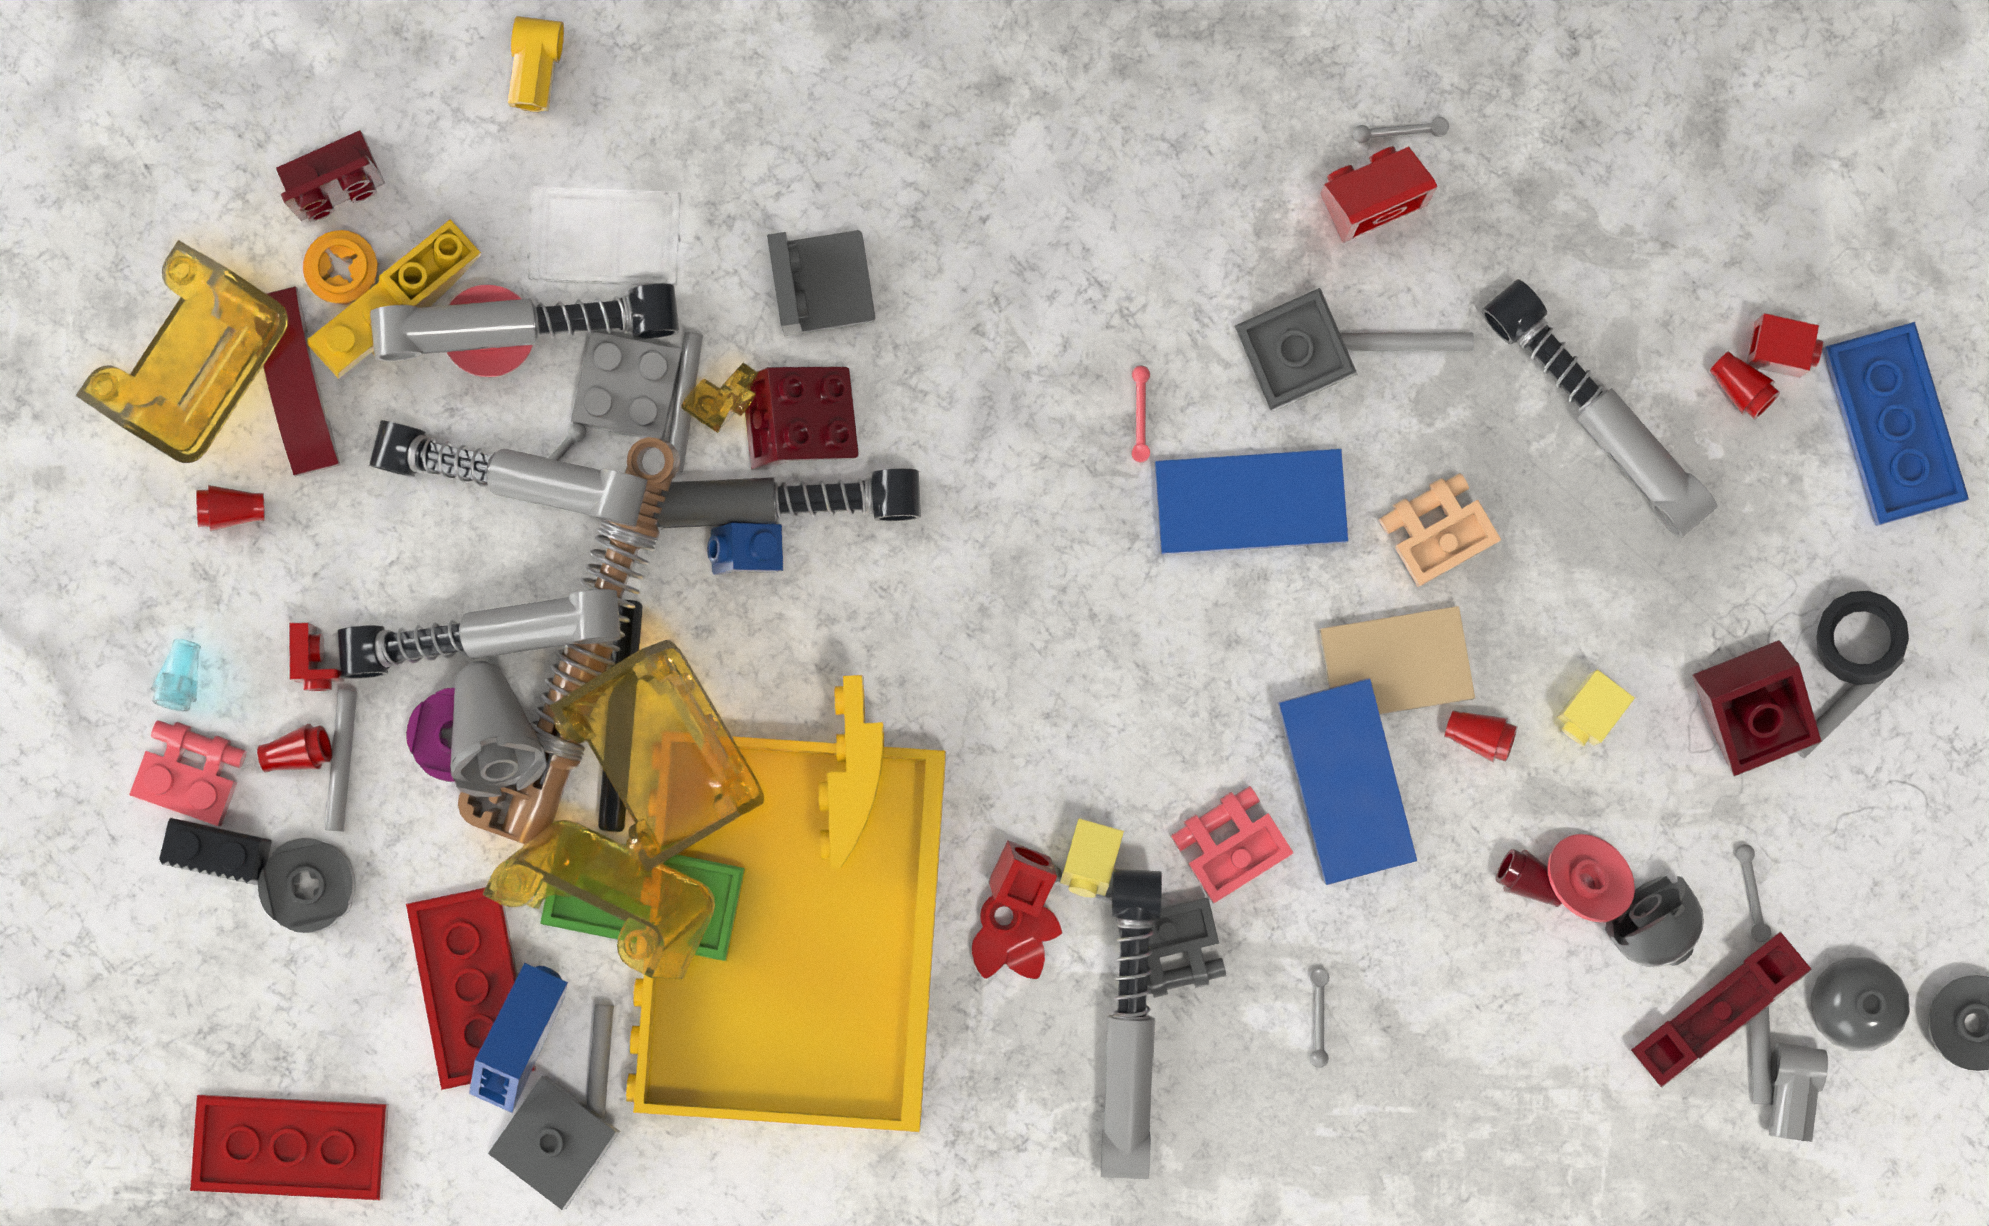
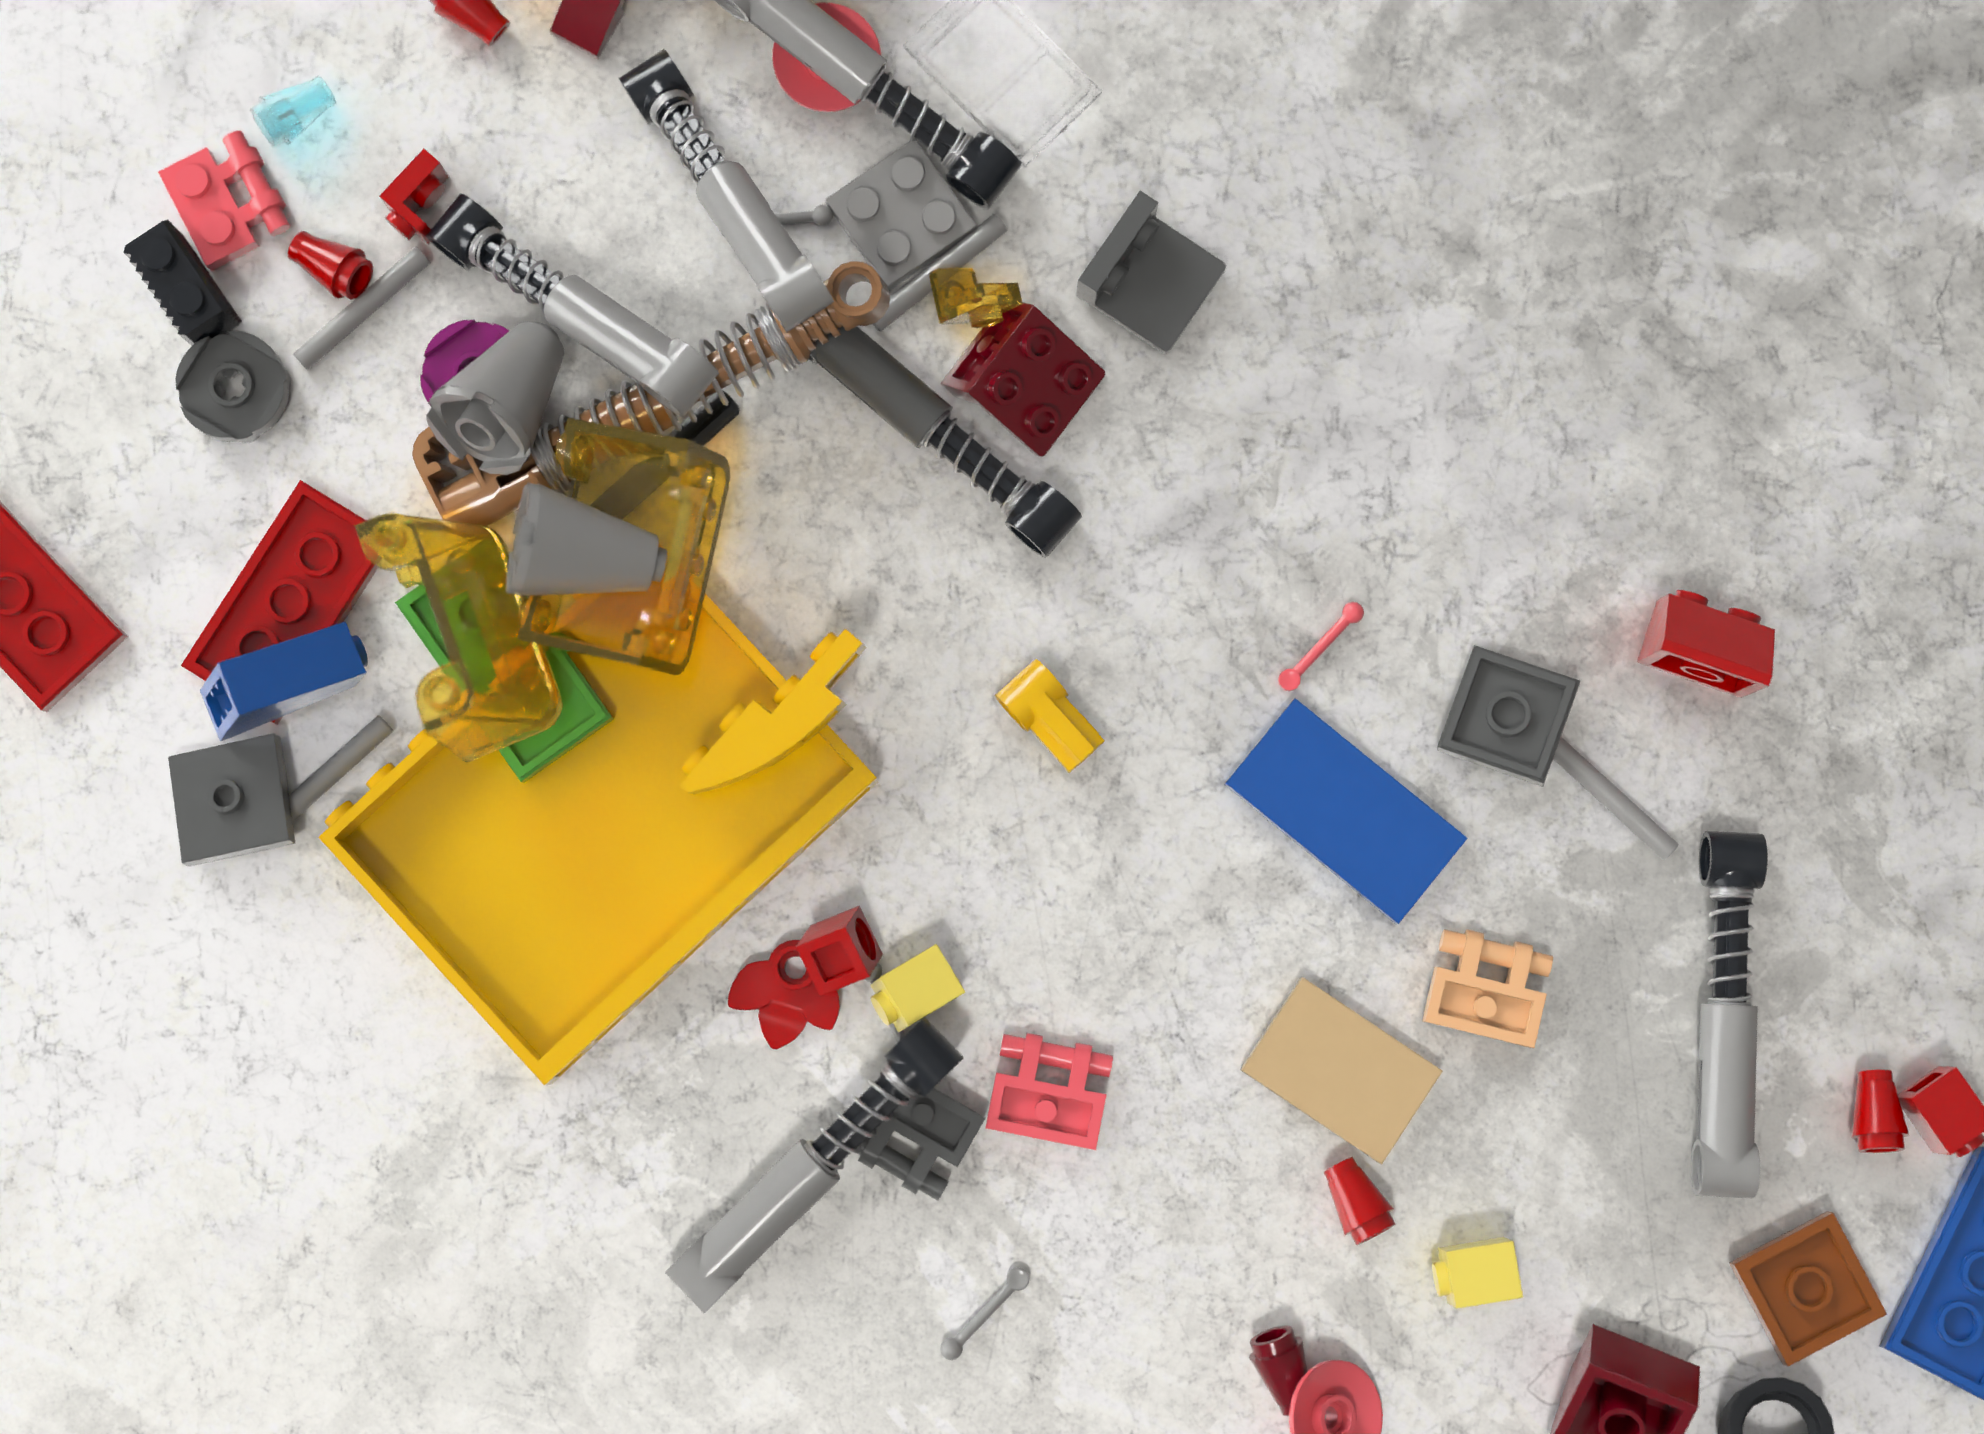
camera: 40 degrees right, 0 degrees up
blue bracket [707,523,783,575] -> none
blue tile [1277,678,1417,885] -> none
light grey hinge [1353,117,1449,143] -> none
none -> light grey cone [506,483,667,596]
none -> yellow piece [994,659,1105,773]
none -> dark orange plate [1729,1211,1887,1367]

